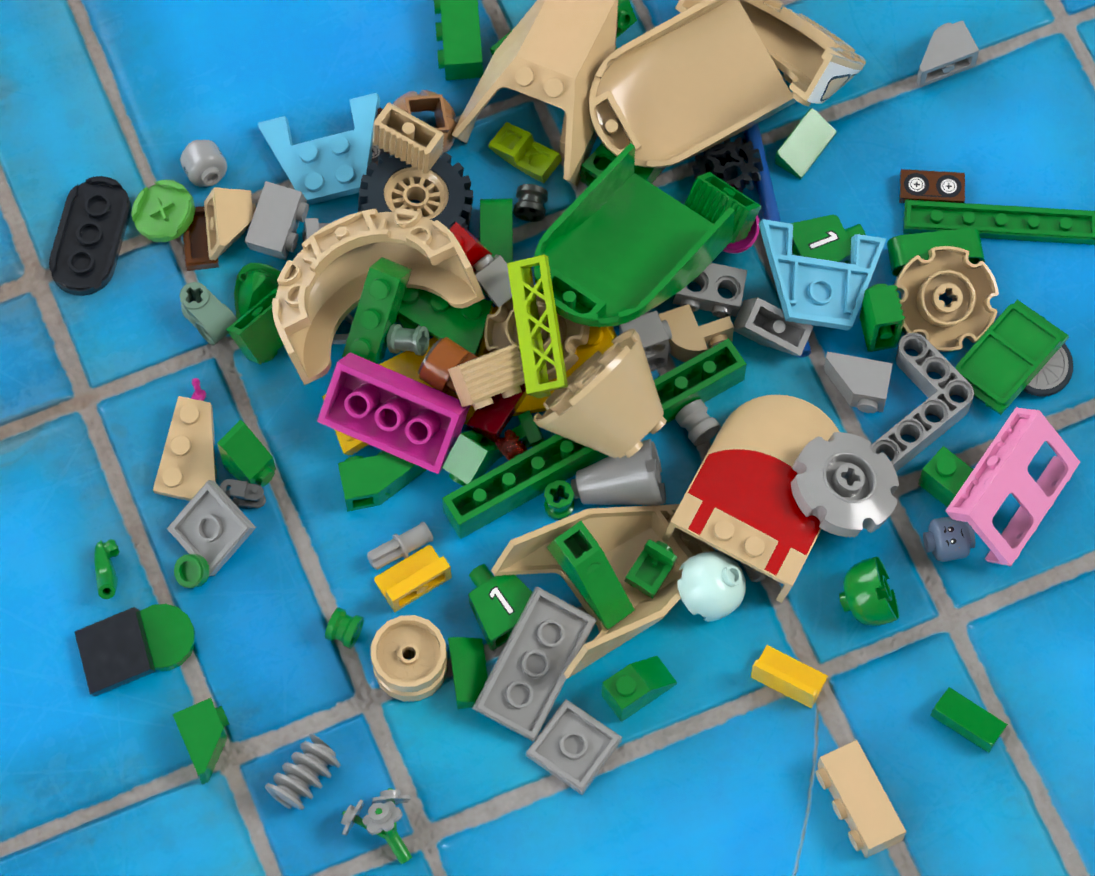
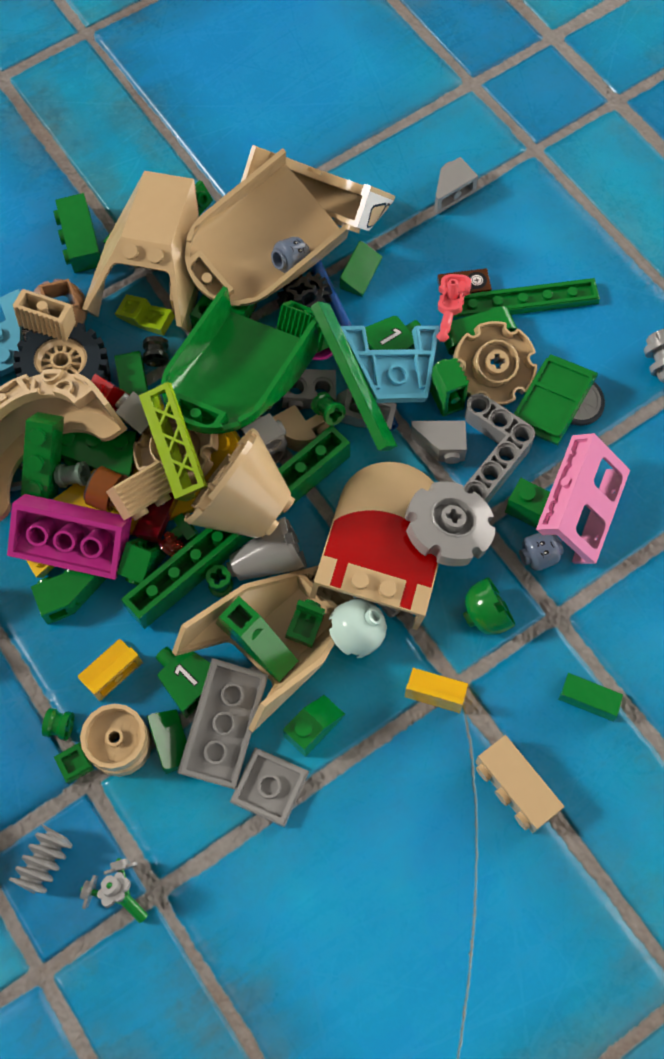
camera: 10 degrees left, 0 degrees up
light grey axle [367,522,433,569] -> none
light grey wheel [675,399,721,446] -> none
none -> green tile [54,742,94,784]
none -> sand blue head [271,237,310,273]
none -> green tile [311,301,397,451]
none -> green bush [311,392,346,426]
none -> coral piece [436,274,472,342]

